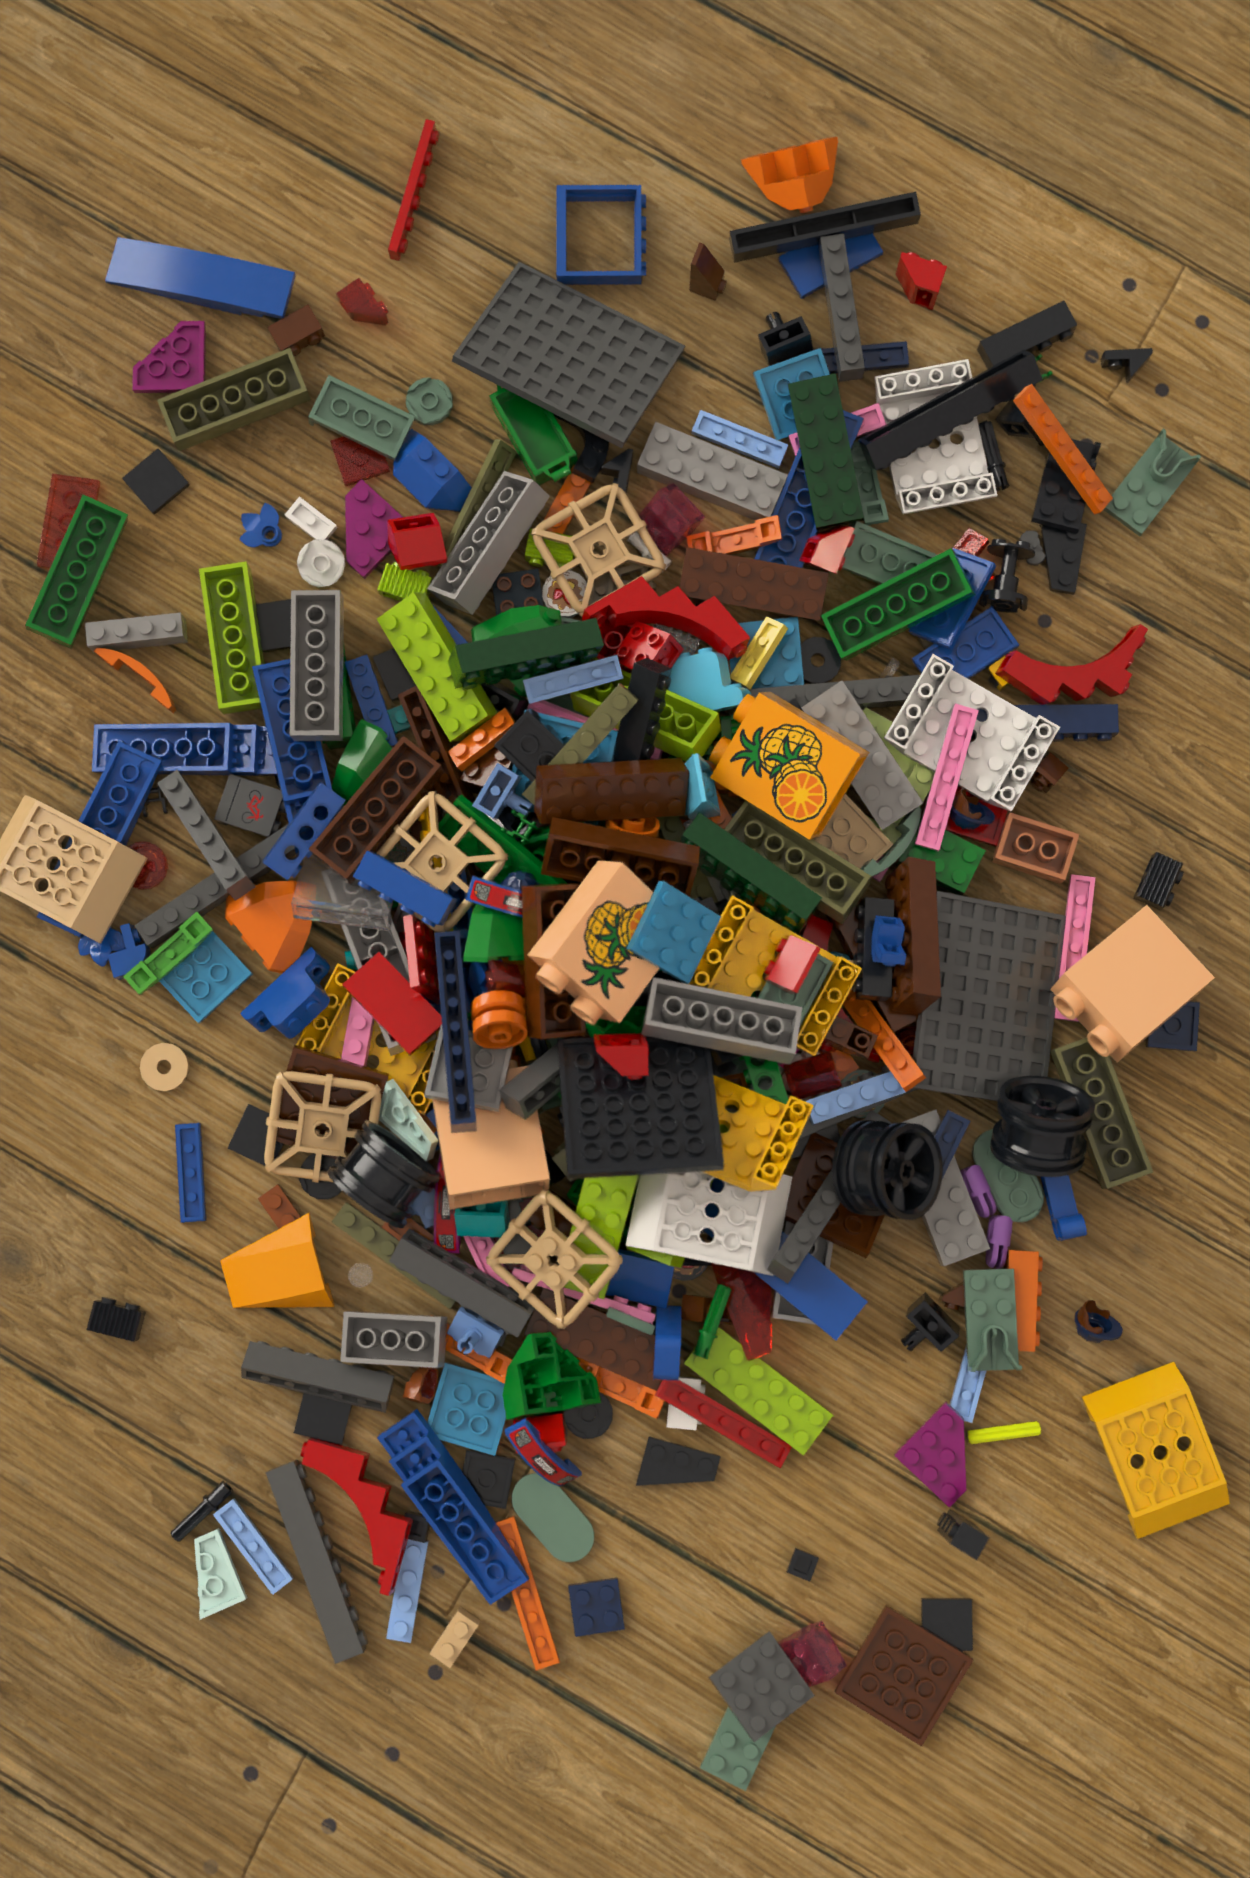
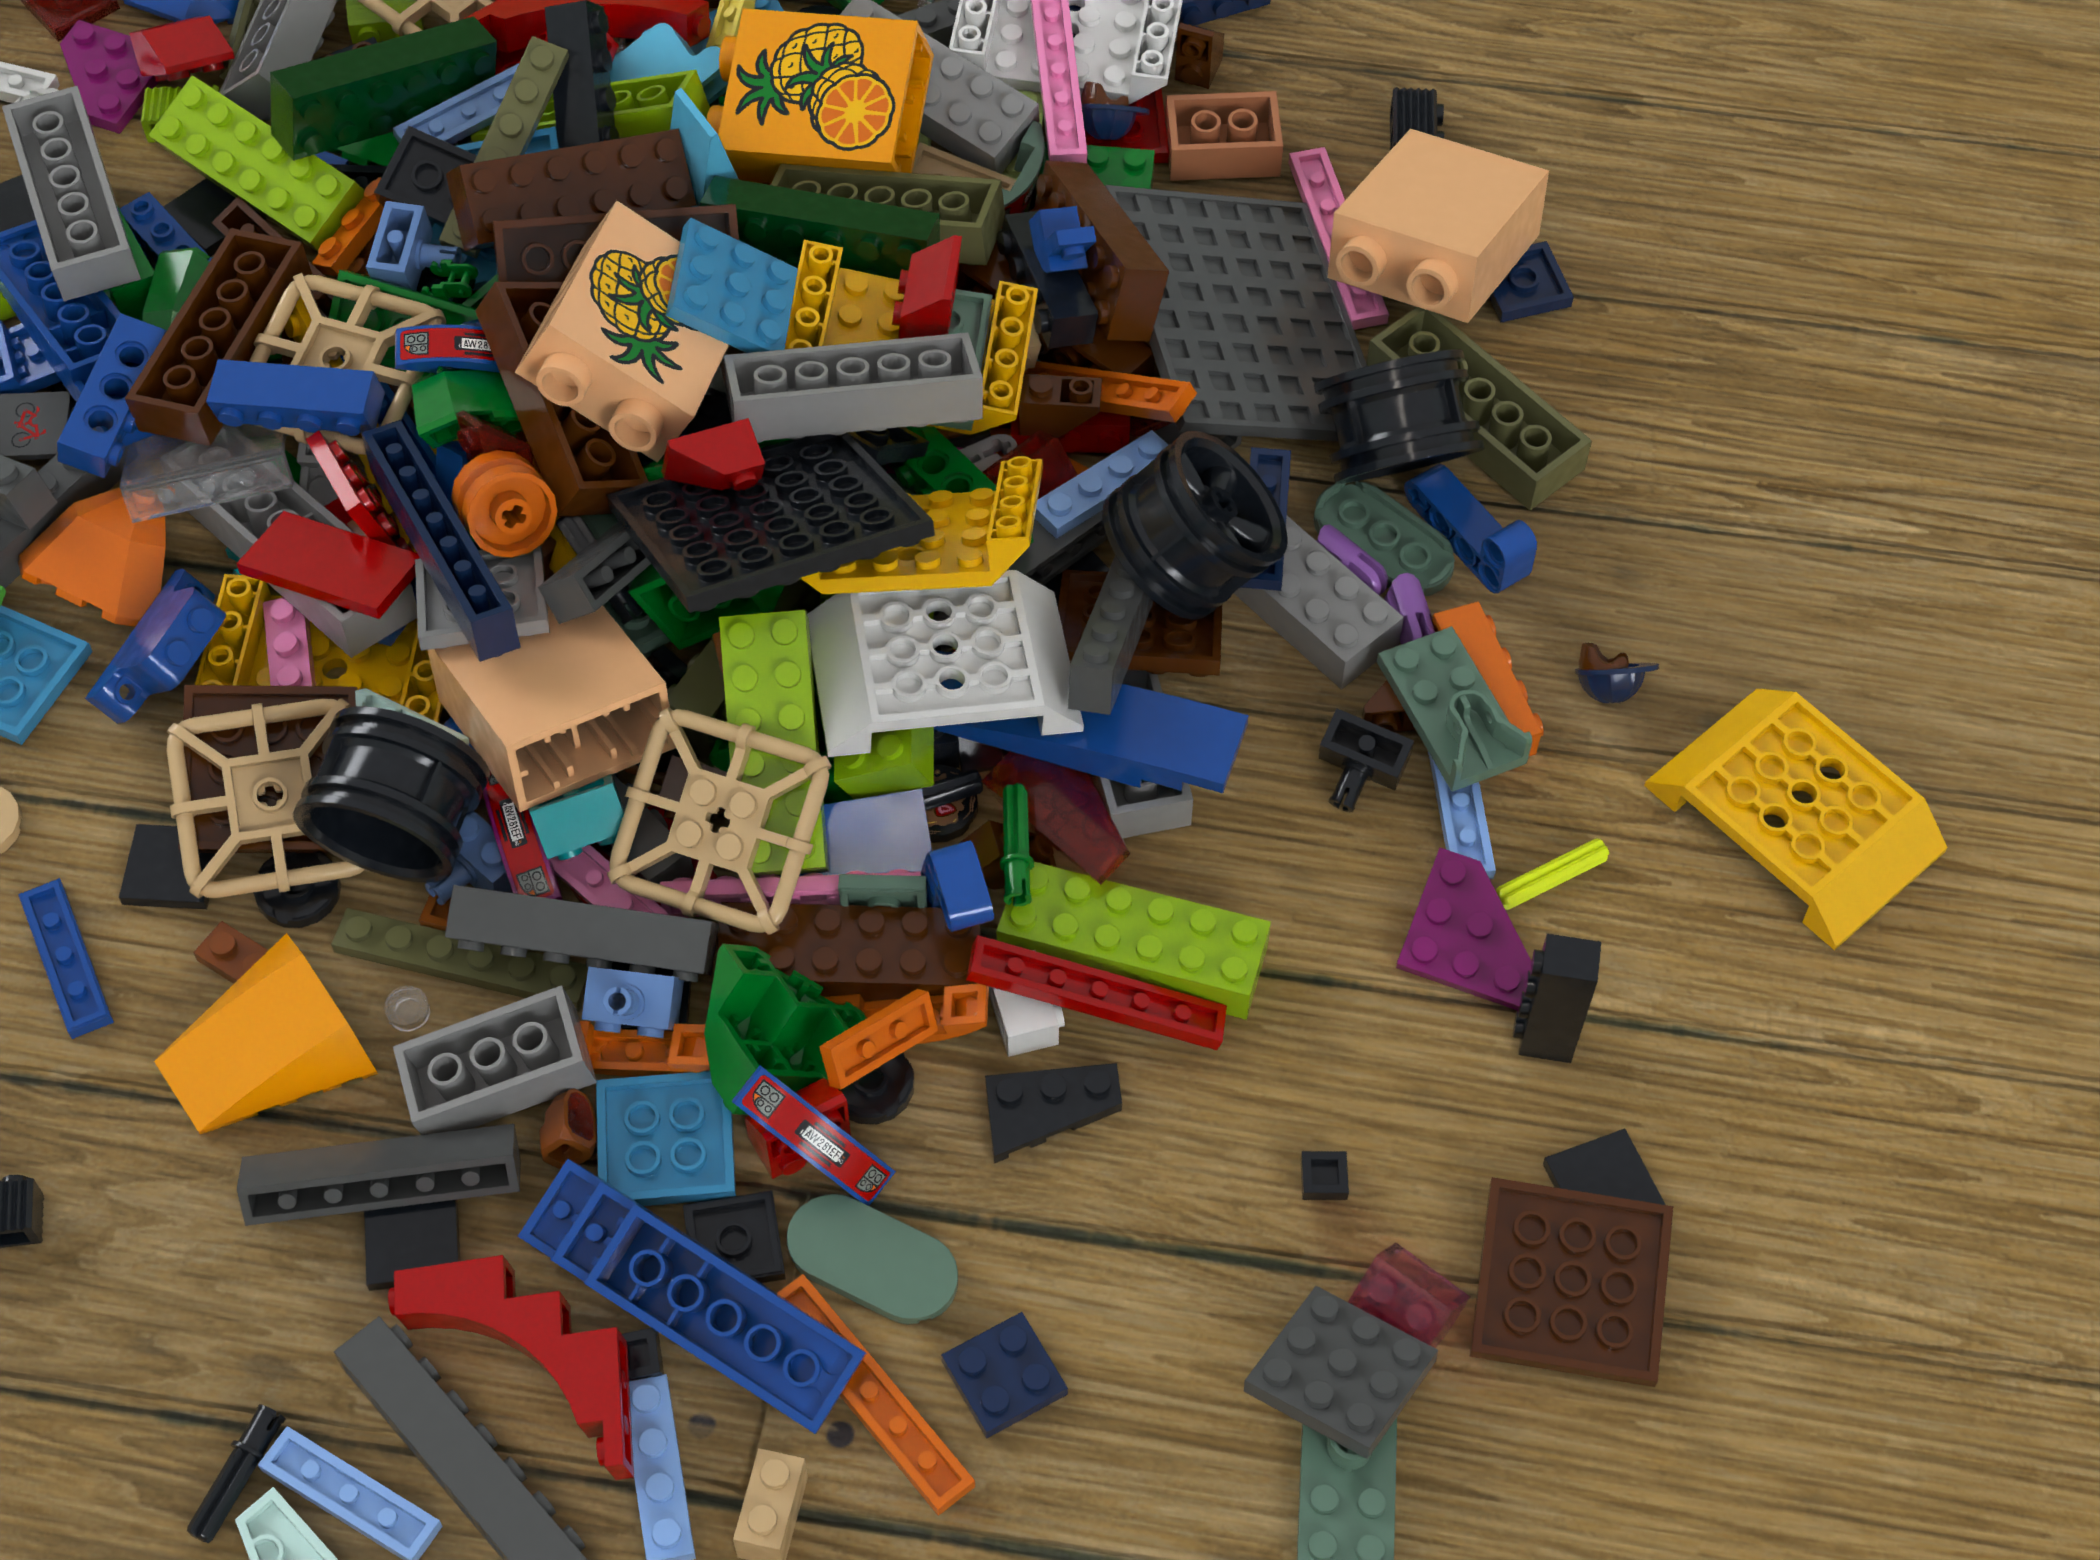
camera: 25 degrees left, 25 degrees down
none -> orange plate [819,989,939,1089]

